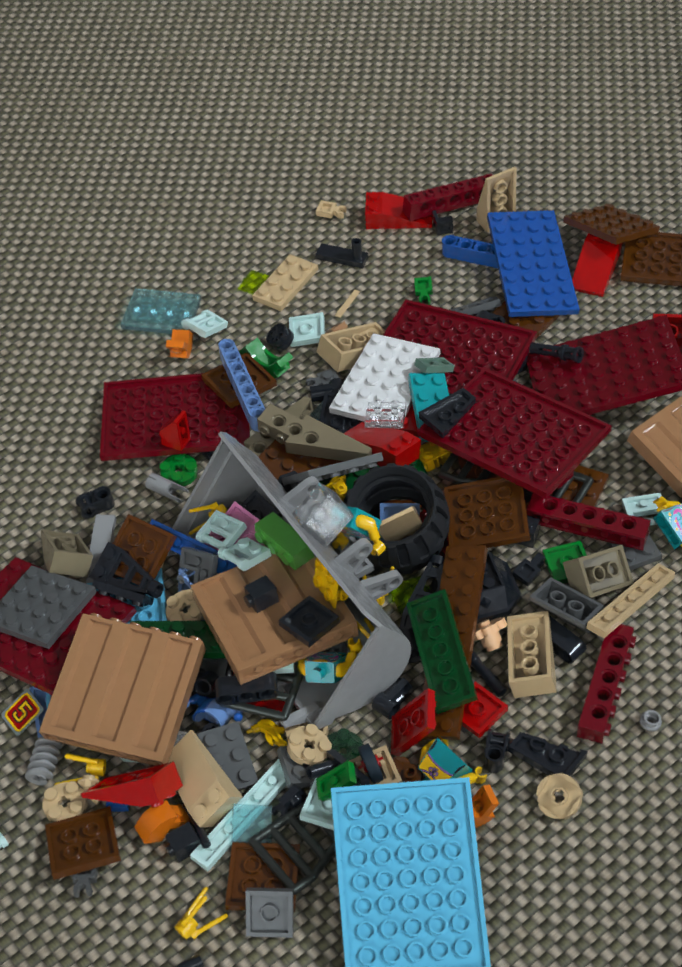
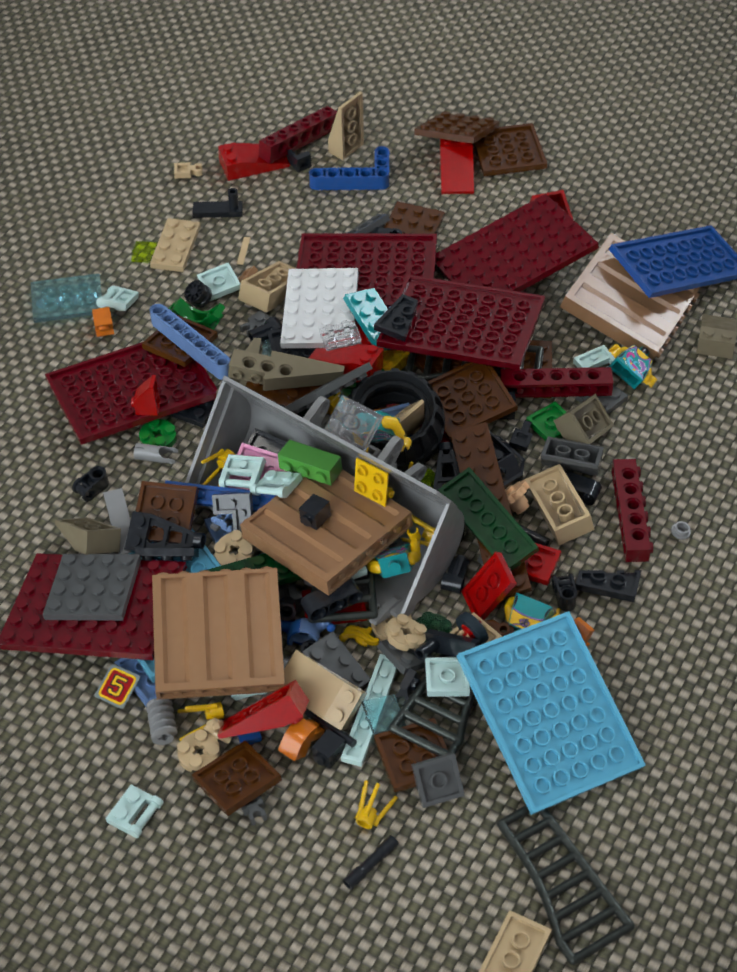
camera: 25 degrees left, 0 degrees up
black plate [278,595,340,647] -> none
green plate [316,761,356,802] -> none
green plate [414,276,433,305] -> none
sand green plate [414,357,455,373] -> none
blue plate [487,210,580,317] -> none
black pin [529,342,584,363] -> none
tan plate [536,773,583,820] -> none
tan plate [586,563,675,638] -> none

